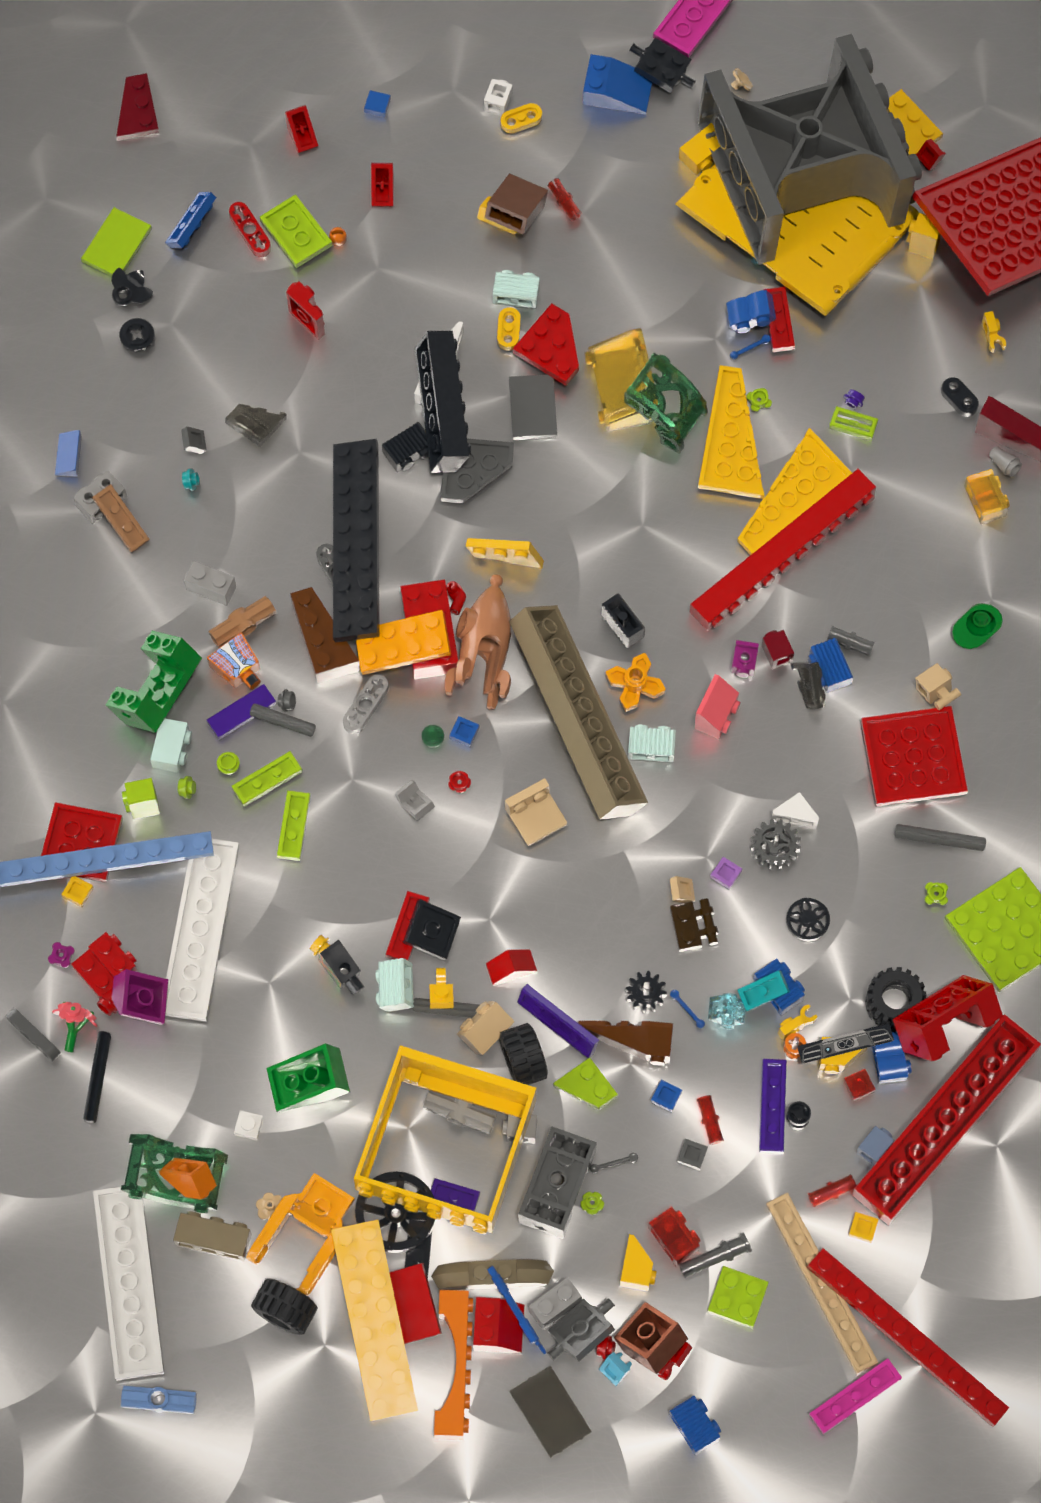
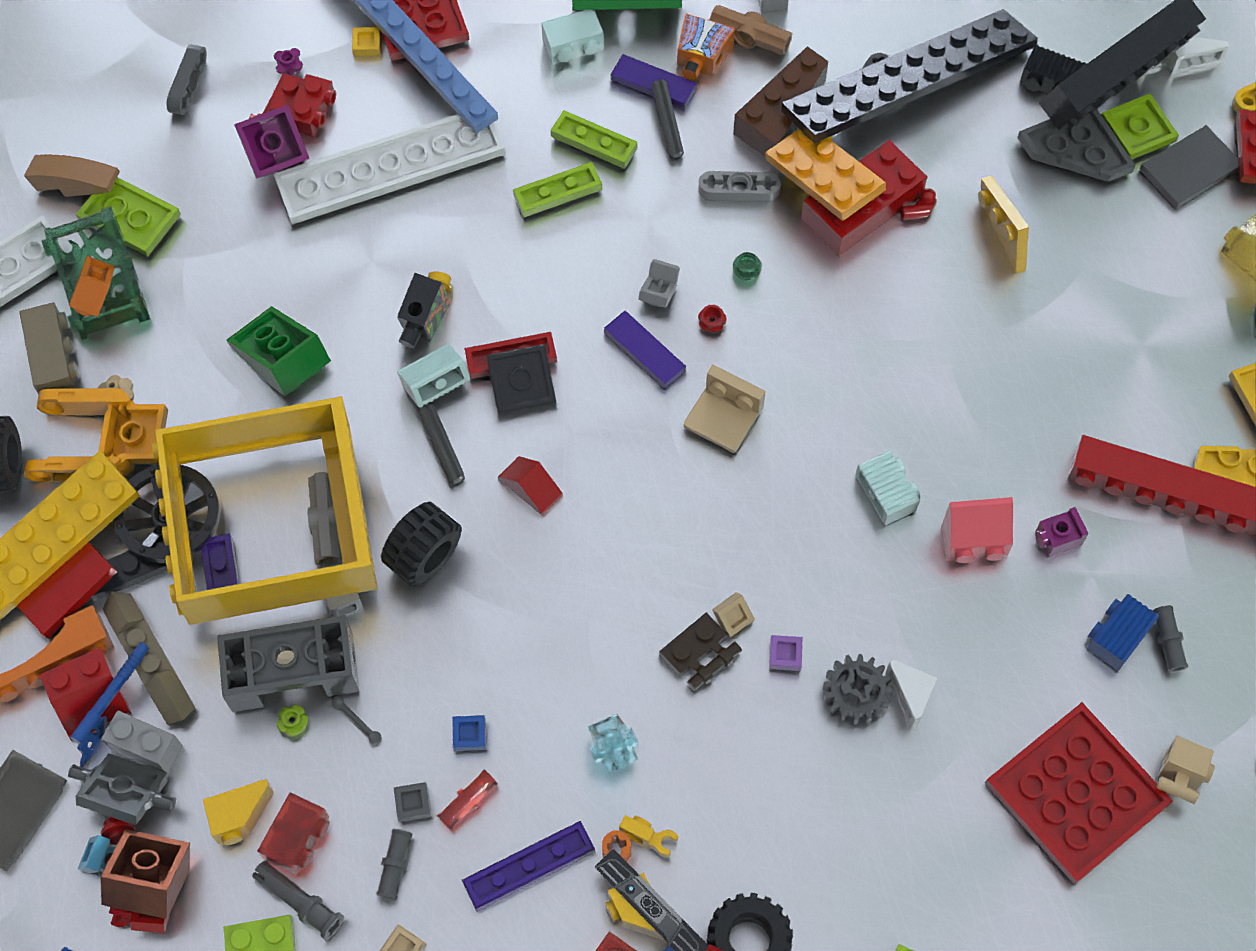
camera: 60 degrees right, 5 degrees down
coral plant [52,1002,98,1052] -> none
black axle [83,1031,111,1123] -> none
lime brick [122,778,160,819] -> none
lime plate [178,776,196,799] -> none
lime plate [217,752,240,775] -> none
white plate [234,1110,263,1140] -> none
dark grey plate [278,689,296,712] -> none
yellow plate [429,968,454,1009] -> none
nougat piece [445,574,511,710] -> none
blue tile [449,716,480,747] -> none
tan brick [457,1001,515,1055] -> none
dark tan brick [509,605,648,820] -> none
dark purple tile [517,984,599,1058] -> none
lime wing [553,1058,618,1110] -> none
reddish brown wedge [578,1021,673,1065] -> none
black brick [601,593,645,648] -> none
light orange plant [605,653,666,712] -> none
black gear [625,971,667,1013] -> none
blue hinge [670,990,705,1028] -> none
teal plate [737,971,790,1012] -> none
blue brick [753,958,805,1016] -> none
dark red brick [761,629,794,669] -> none
black wheel [786,898,830,941] -> none
black wheel [786,1101,811,1130] -> none
clear smoke wing [790,662,826,709] -> none
dark grey axle [895,824,986,851] -> none
lime plate [925,882,948,905] -> none
none -> medium nougat slope [24,154,120,197]
none -> lime plate [76,177,181,257]
none -> dark grey pin [376,829,413,900]
none -> dark purple tile [604,310,686,389]
none -> lime plate [1101,93,1179,160]

